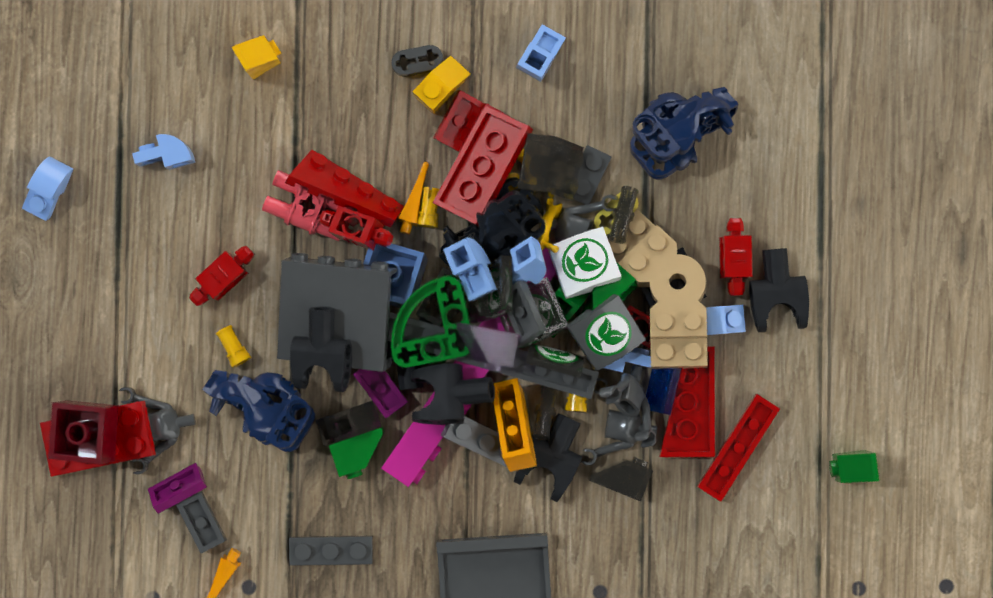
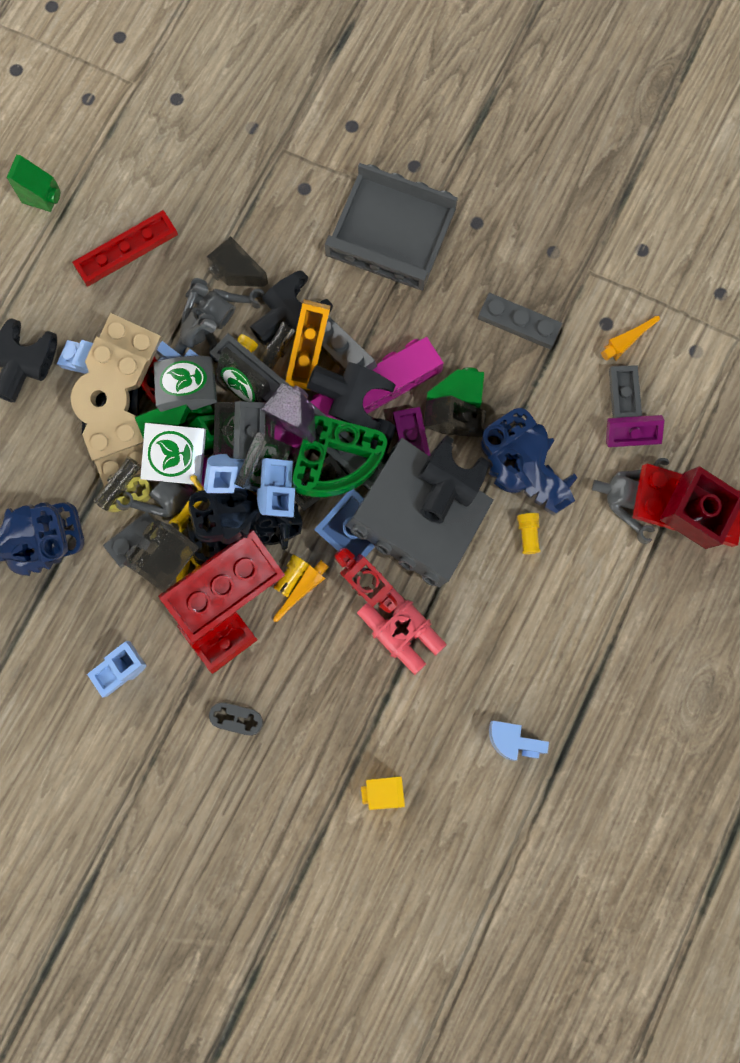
camera: 155 degrees left, 10 degrees down
light blue brick [22,156,74,221] -> none
red piece [189,246,255,306] -> none
red wing [285,150,404,228] -> none
yellow slope [412,56,471,114] -> none
clear blue plate [646,368,681,415] -> none
red wing [659,346,715,457] -> none
red piece [719,218,752,296] -> none

